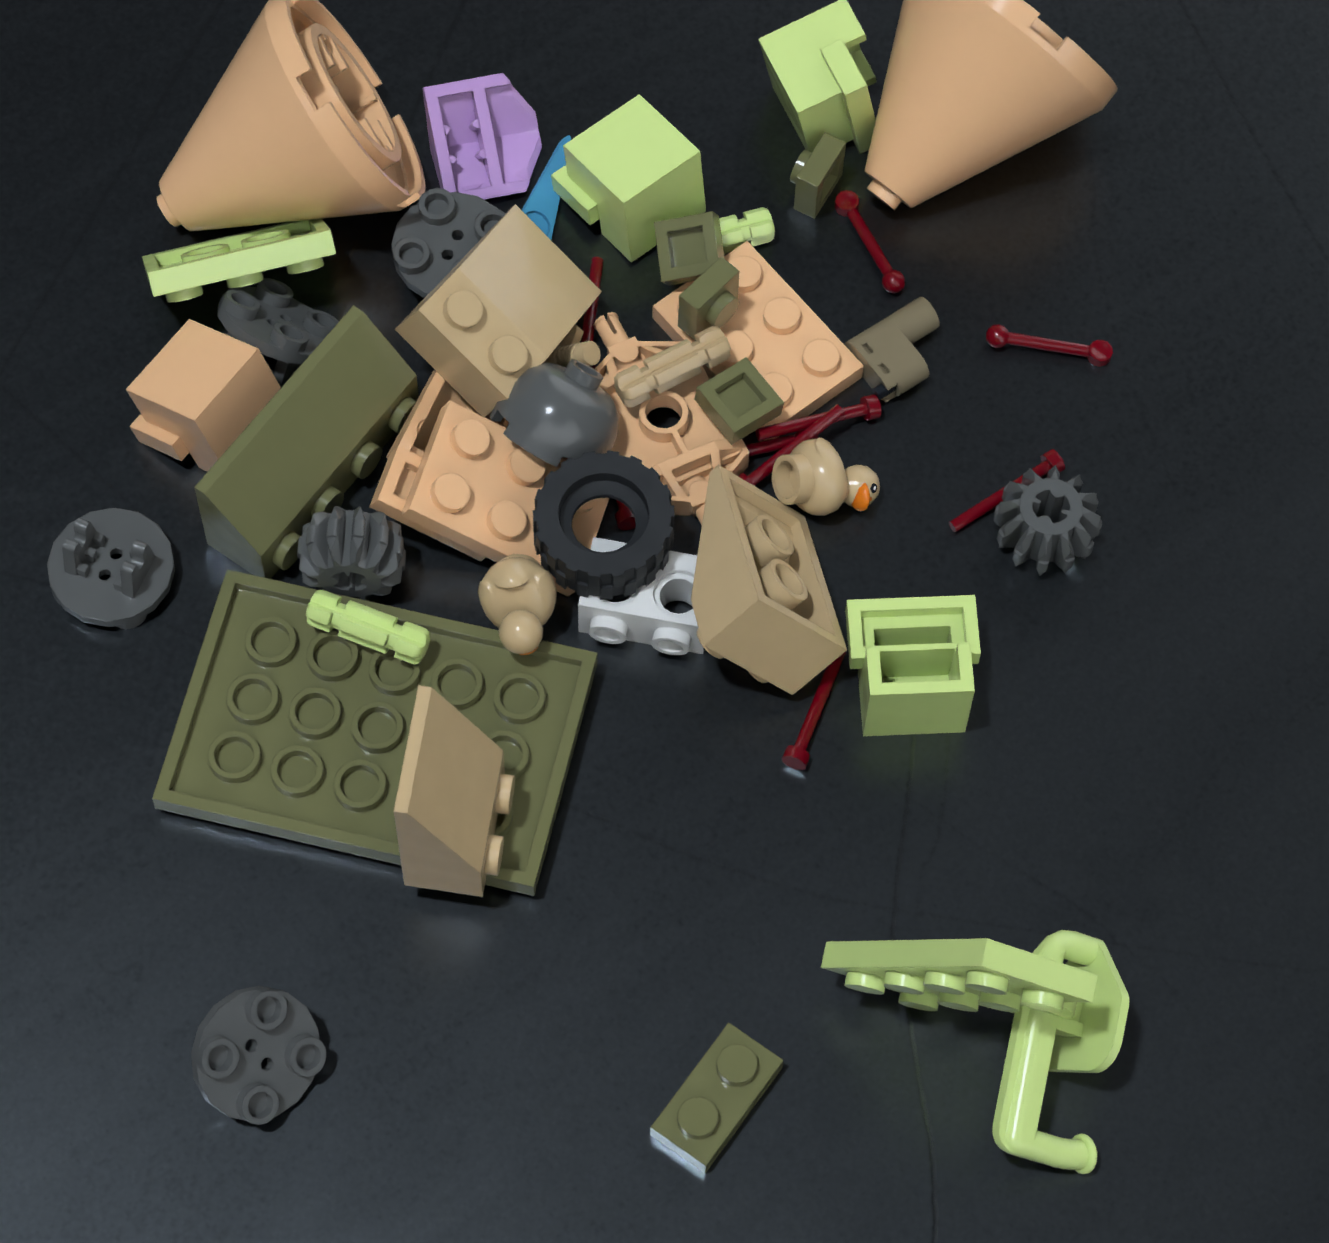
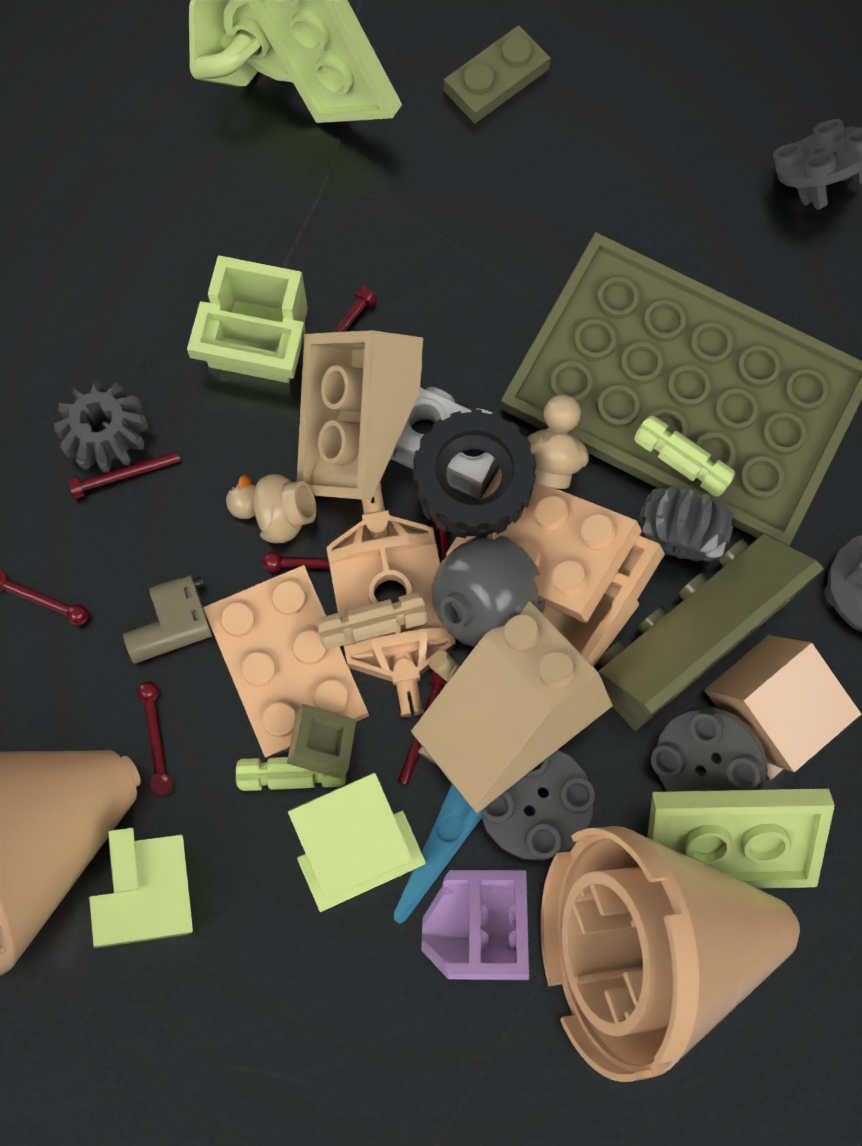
camera: 165 degrees left, 10 degrees up
tan slope [394,685,515,897] -> none
olive plate [678,256,740,341] -> none
olive plate [694,357,784,445] -> none
dark red piece [738,404,845,486] -> none
dark red piece [755,394,881,441] -> none
olive plate [790,132,846,219] -> none

